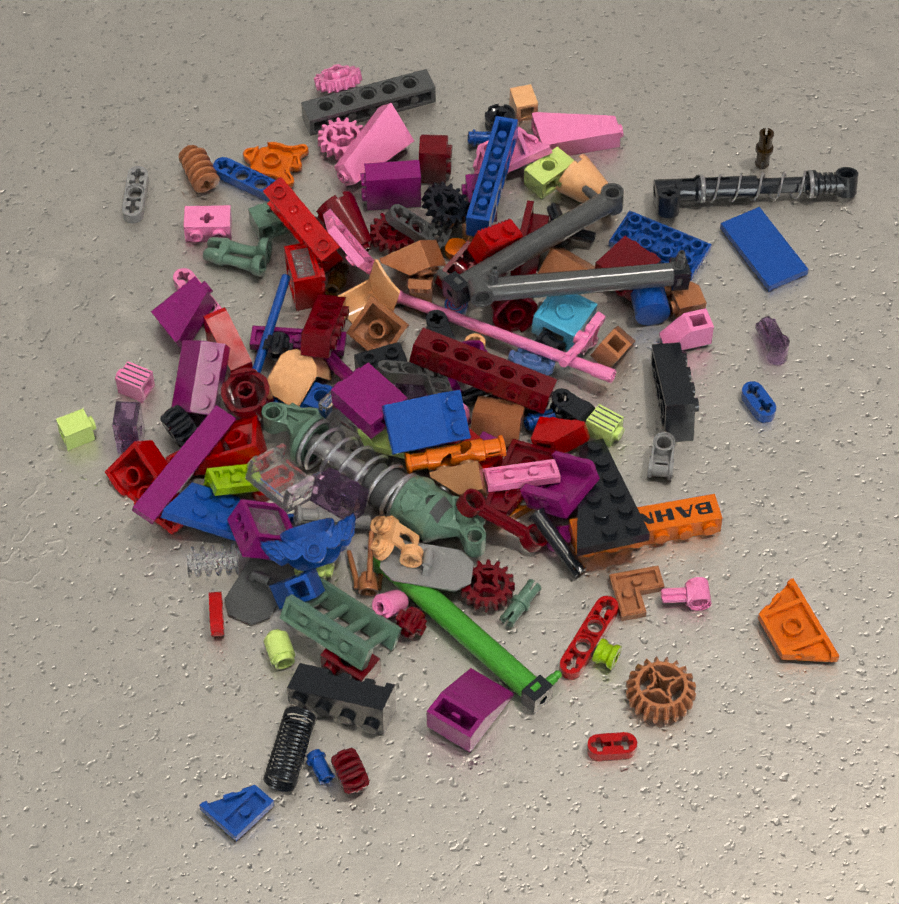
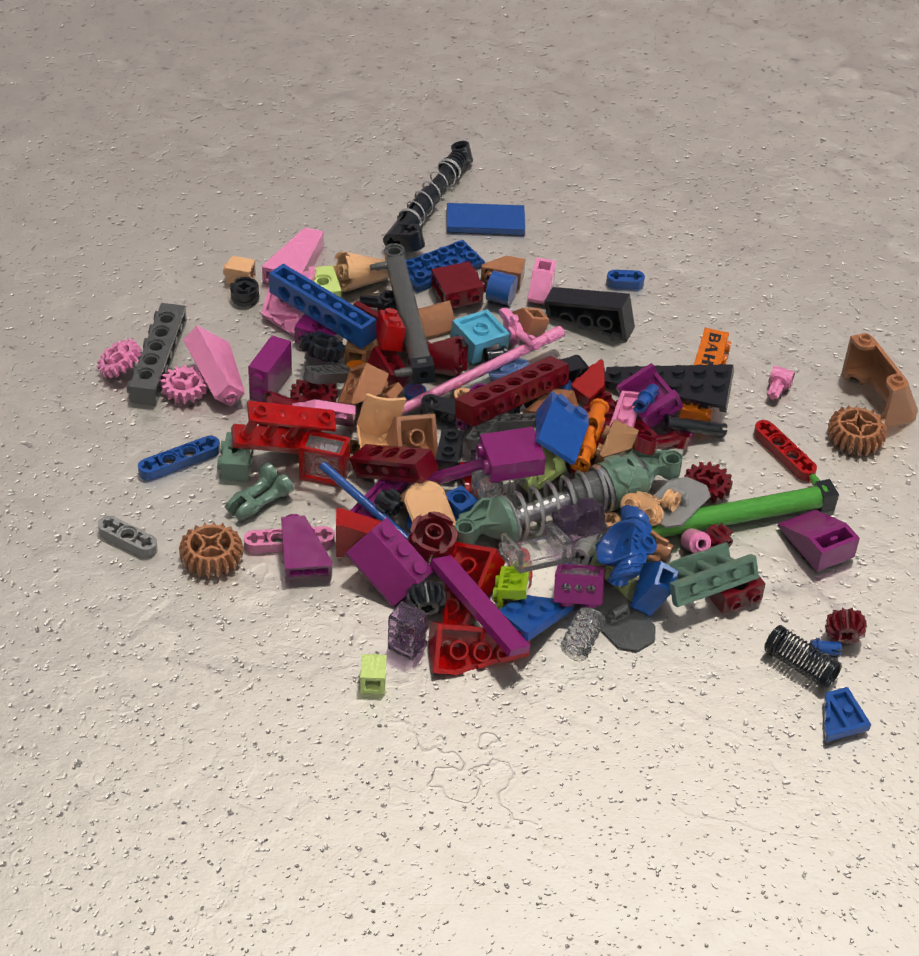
camera: 65 degrees left, 10 degrees down
bright pink brick [115,361,155,403] -> none
nougat piece [178,145,220,193] -> none
bright pink brick [184,205,232,242] -> none
red beam [209,591,225,637] -> none
orange tile [243,142,309,188] -> none
yellowish green brick [263,629,295,669] -> none
black wedge [287,663,396,736] -> none
dark red brick [419,134,453,184] -> none
blue pin [467,129,491,147] -> none
dark grey piece [467,250,691,307] -> none
sand green pin [500,579,542,627] -> none
yellowish green brick [586,404,625,447] -> none
red beam [587,732,637,761] -> none
lime wheel [592,638,622,670] -> none
nougat tile [609,566,665,621] -> none
light grey piece [647,432,675,481] -> none
dark brown pin [755,128,774,169] -> none
clear purple piece [755,316,790,365] -> none
orange wing [758,578,839,662] -> none
none -> nougat gear [179,522,243,579]
none -> blue pin [632,384,660,413]
none -> nougat windscreen [841,333,918,428]

